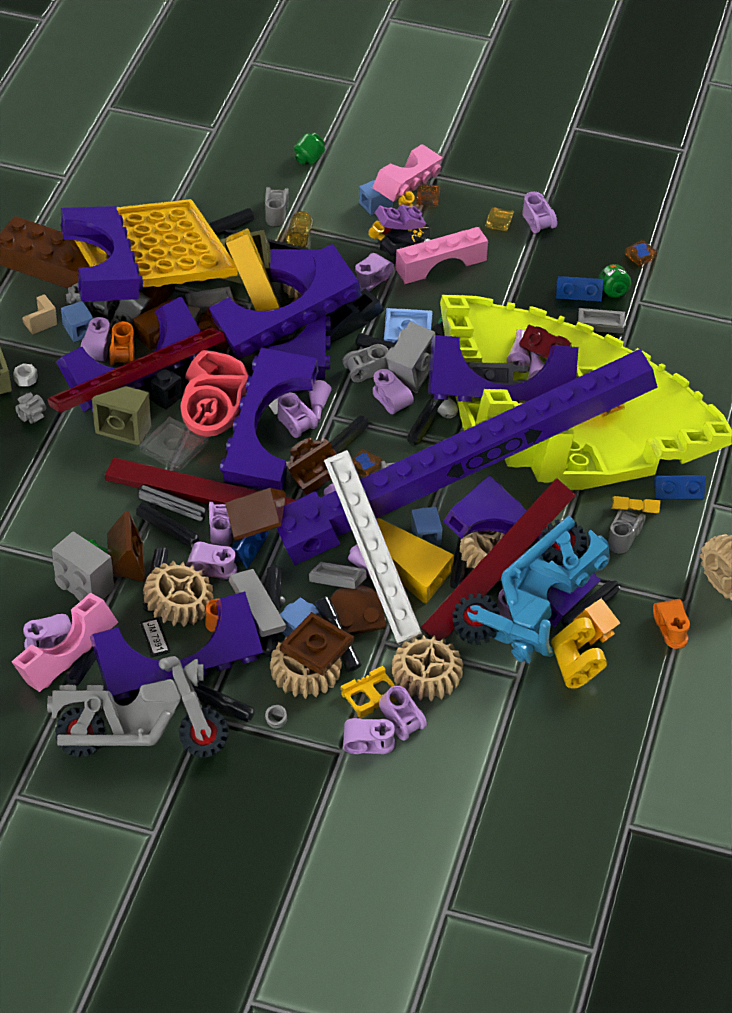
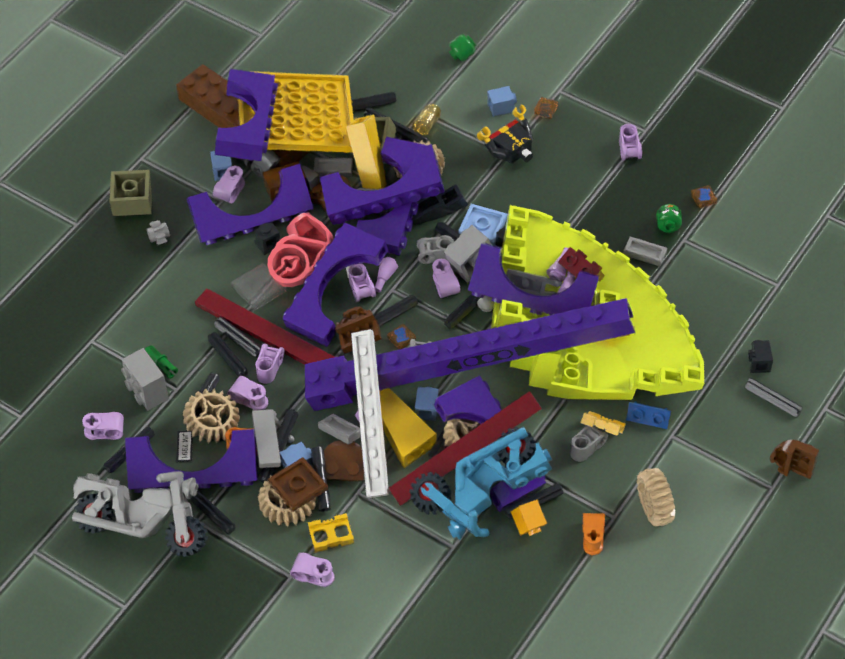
camera: 20 degrees right, 5 degrees up
bright pink arch [12,593,118,692] -> none
white tile [13,364,38,387] -> none
tan panel [22,294,57,335] -> none
dark red tile [48,327,226,413] -> none
olive slope [92,386,151,446] -> none
reddish brown slope [107,511,146,582] -> none
orange piece [110,322,135,365] -> none
reddish brown slope [225,488,286,541] -> none
blue hinge [232,531,269,568] -> none
light grey piece [265,187,289,226] -> none
light grey hinge [265,705,287,729] -> none
lavender piece [355,253,394,291] -> none
bright pink arch [372,144,443,202] -> none
medium lavender slope [375,204,426,230] -> none
lavender piece [379,686,427,741] -> none
tan gear [392,635,463,701] -> none
bright pink arch [396,227,488,284] -> none
clear yellow tile [486,207,513,231] -> none
yellow connector [551,617,607,688] -> none
blue hinge [556,276,603,301] -> none

